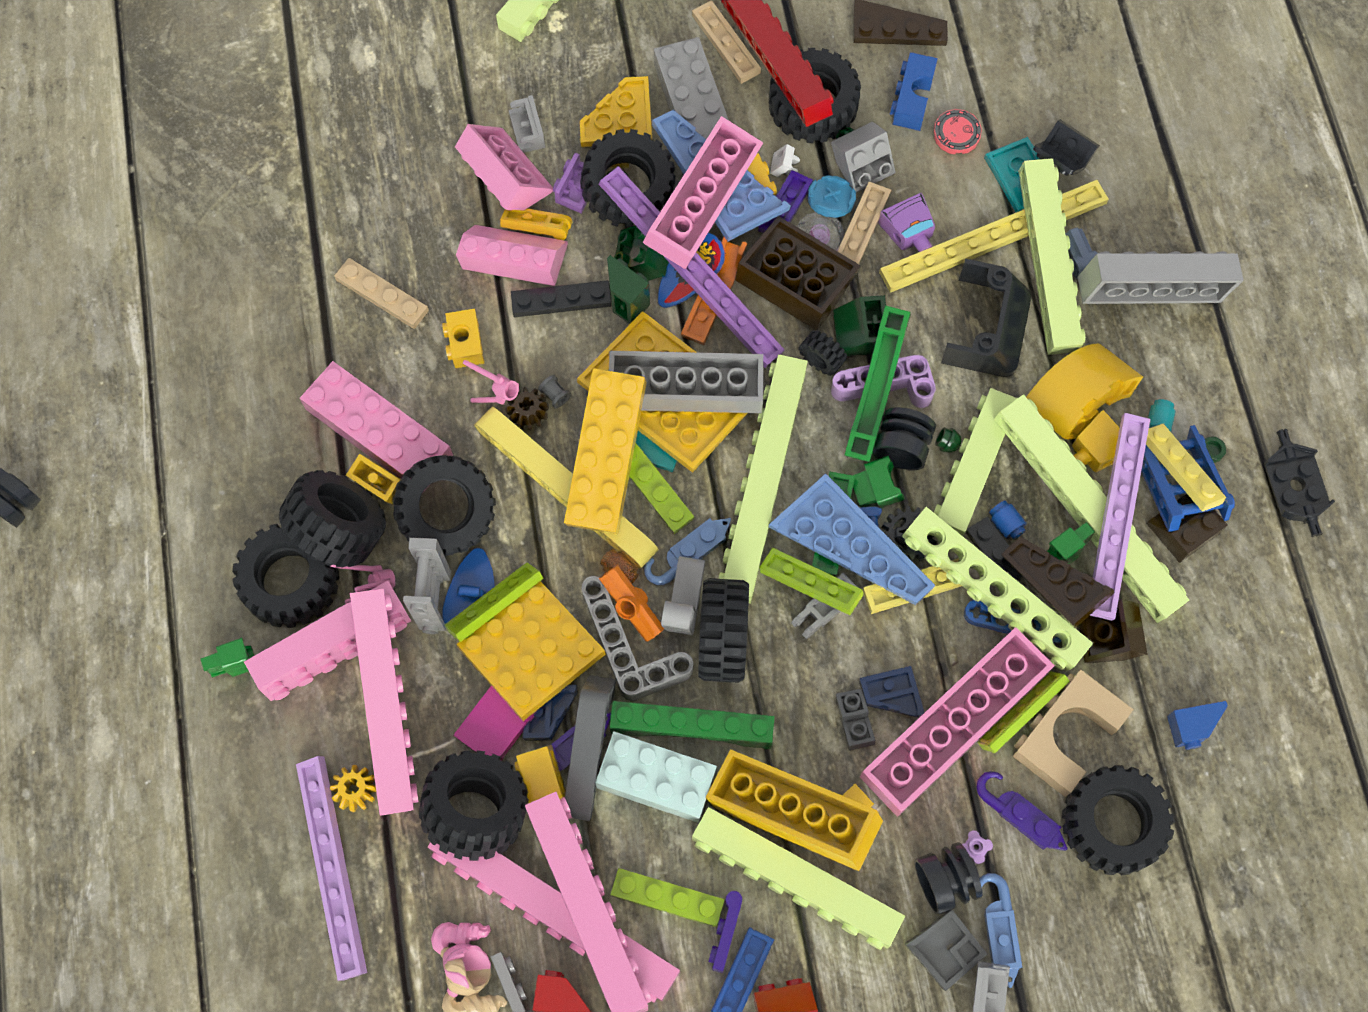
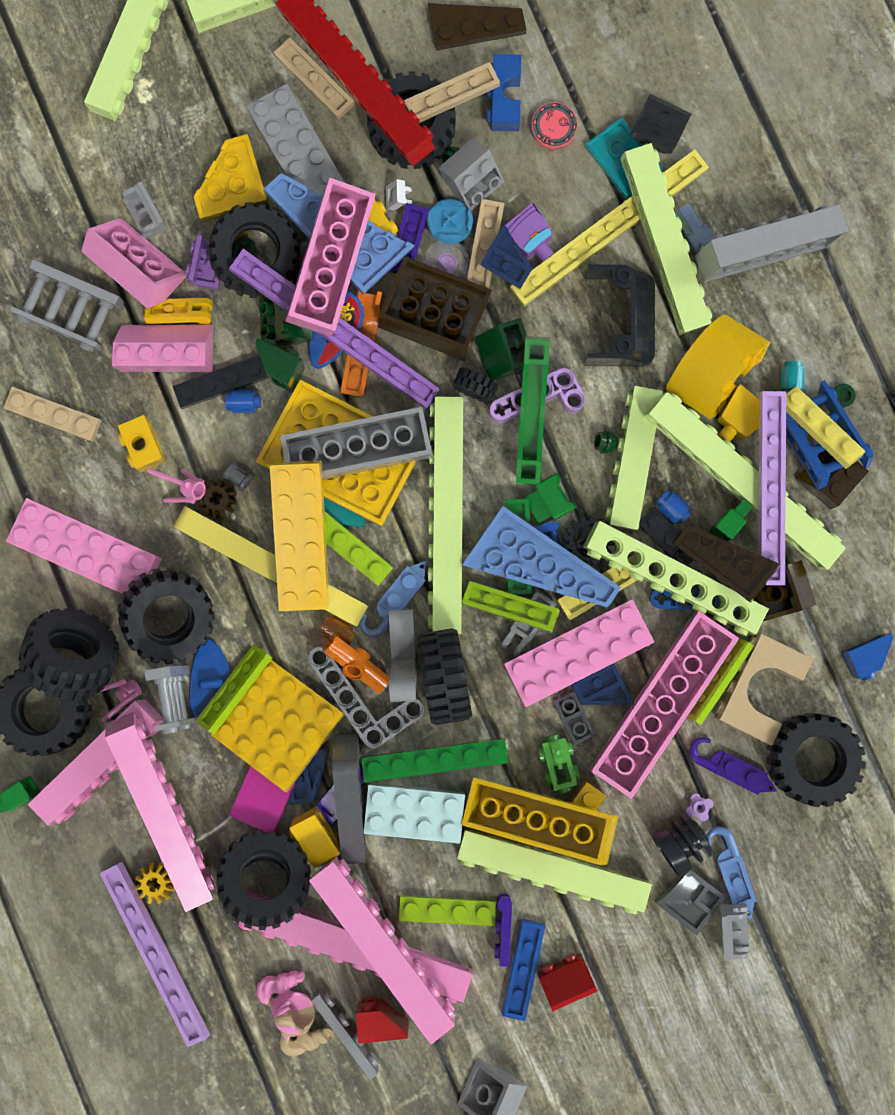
camera: 15 degrees left, 15 degrees up
yellow brick [346,454,401,504] -> none
black wheel [873,407,936,471] -> none
none -> light grey fence [10,260,124,353]
none -> blue brick [225,389,261,413]
none -> tan plate [404,62,500,123]
none -> dark blue wing [480,225,533,289]
none -> bright pink brick [503,599,654,707]
none -> bright green brick [538,734,580,793]

